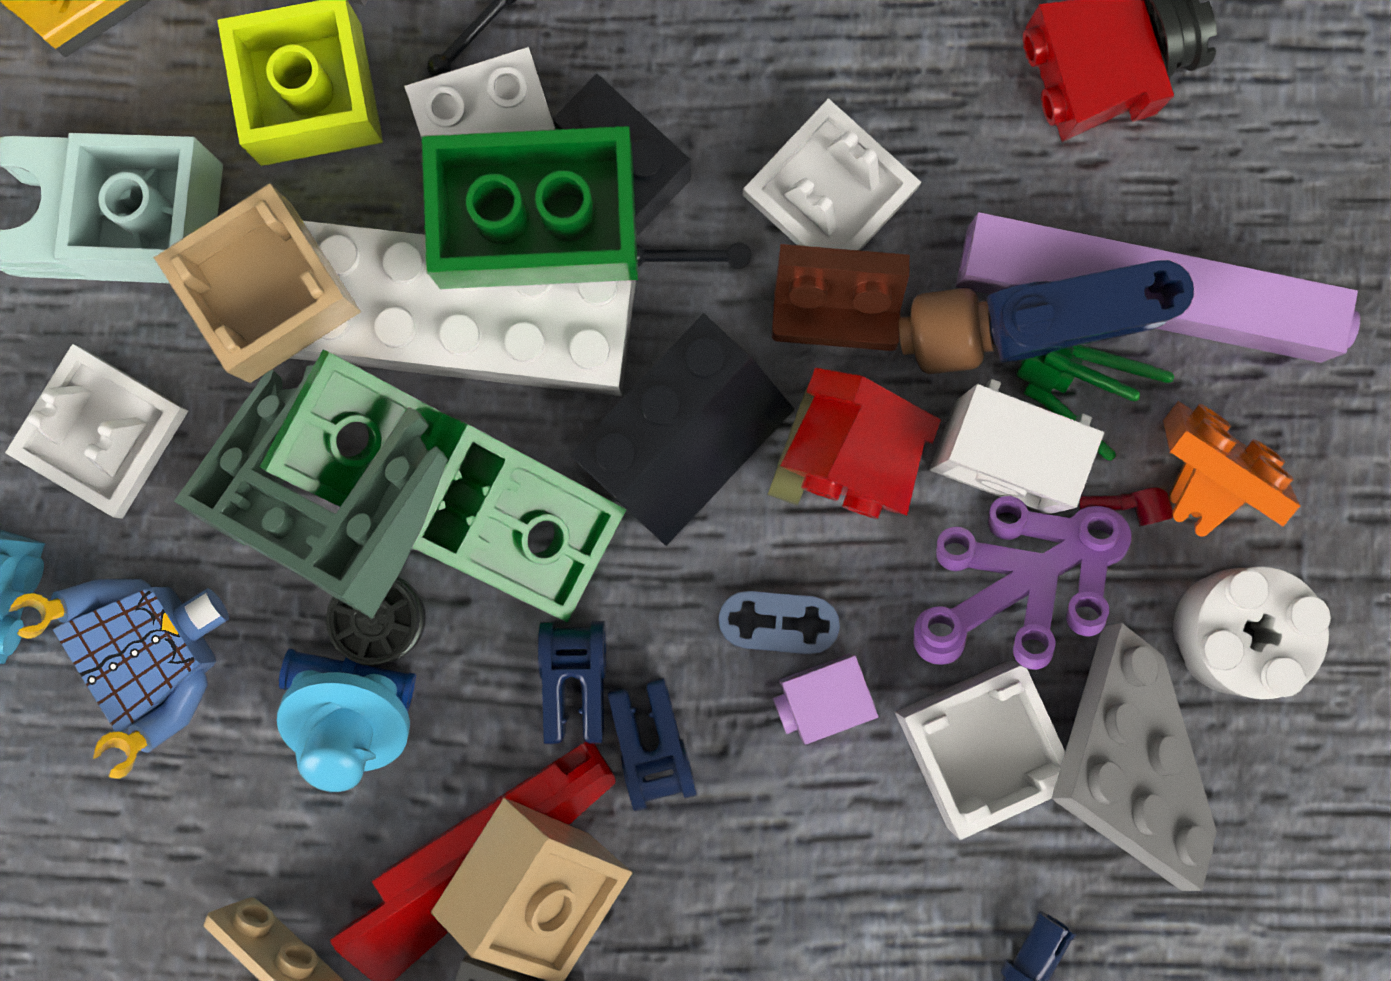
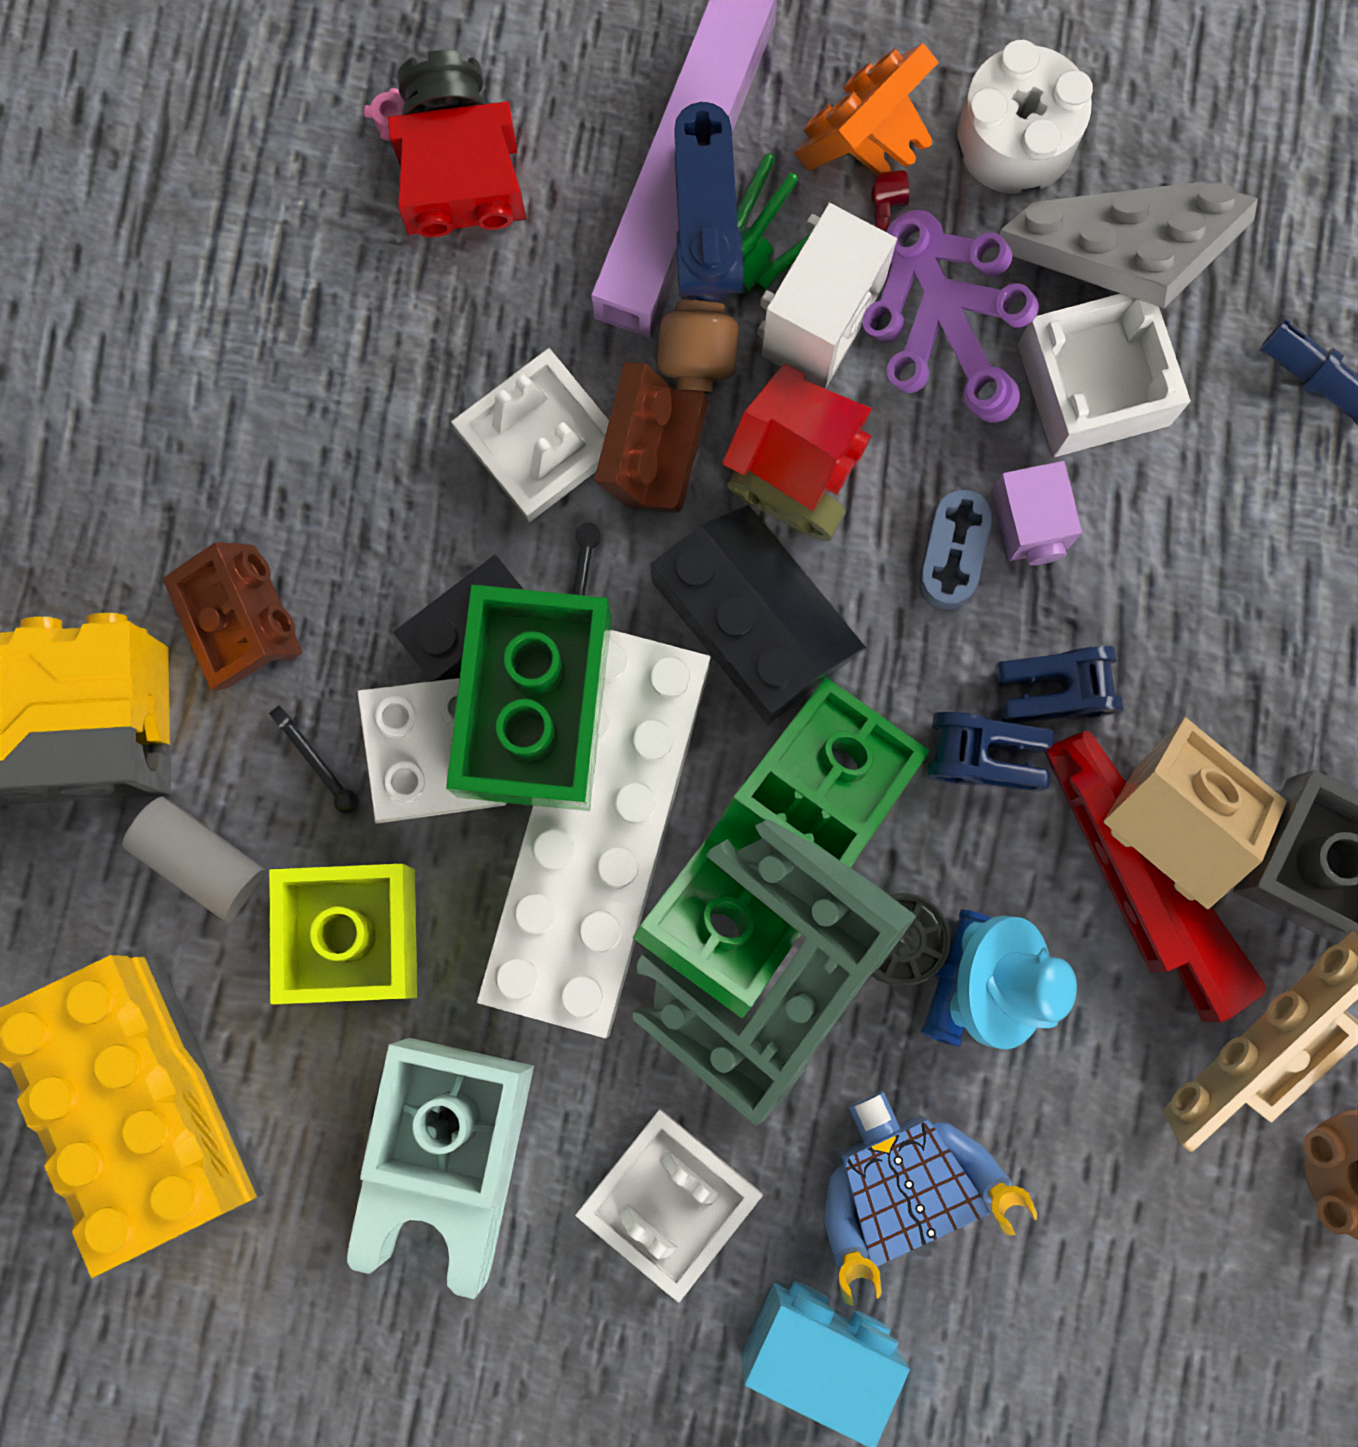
camera: 80 degrees left, 5 degrees down
tan container [153,183,361,383] -> none

